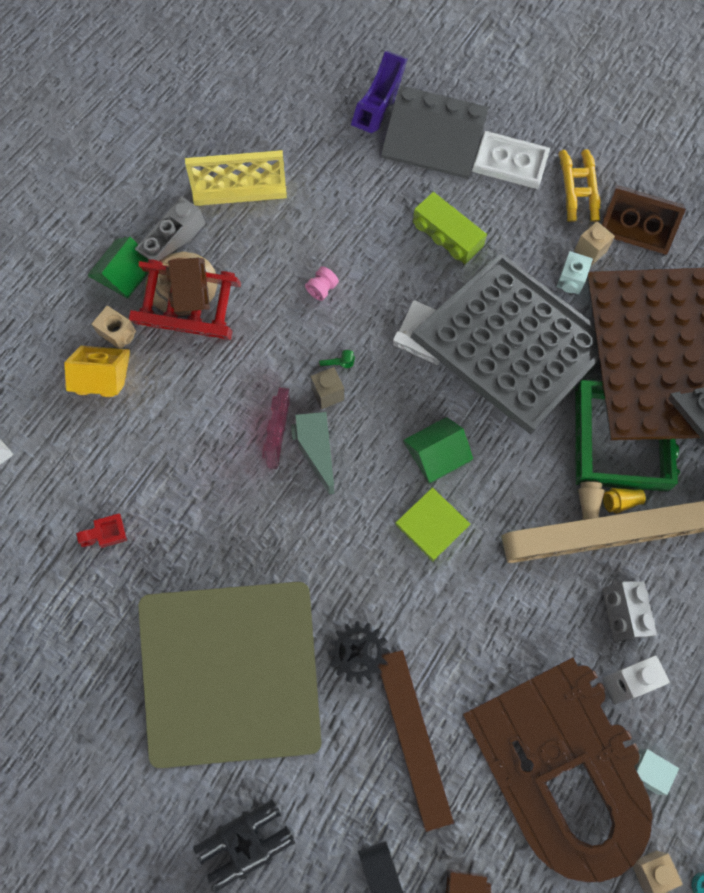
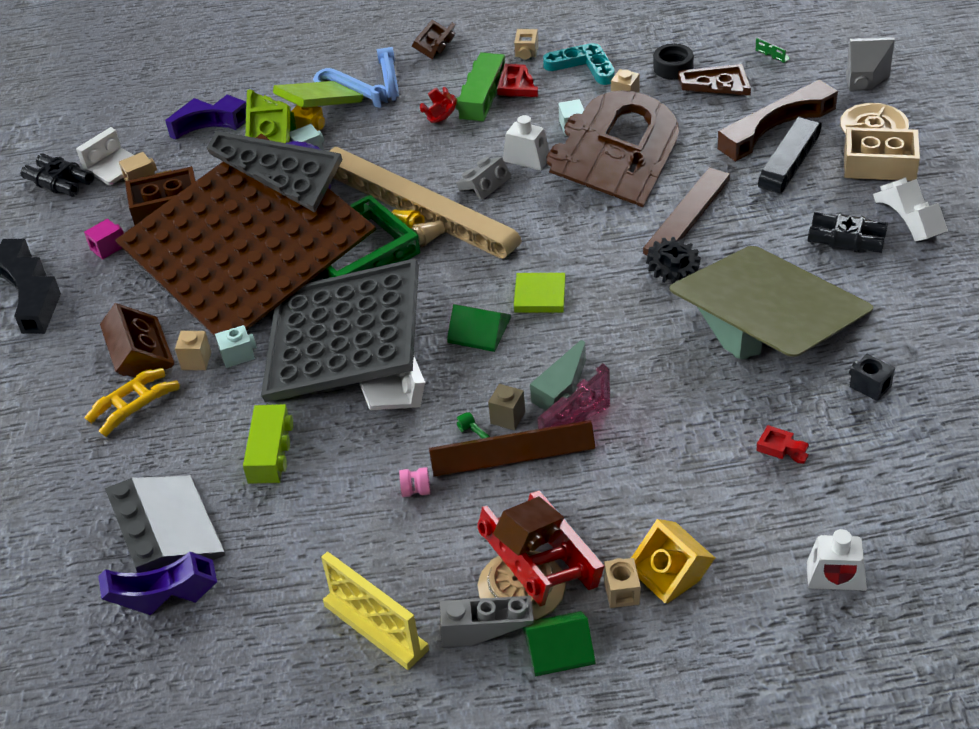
camera: 125 degrees left, 25 degrees down
white tile [472,131,550,189] -> none
none -> reddish brown tile [429,420,596,477]
none -> black brick [849,354,895,401]

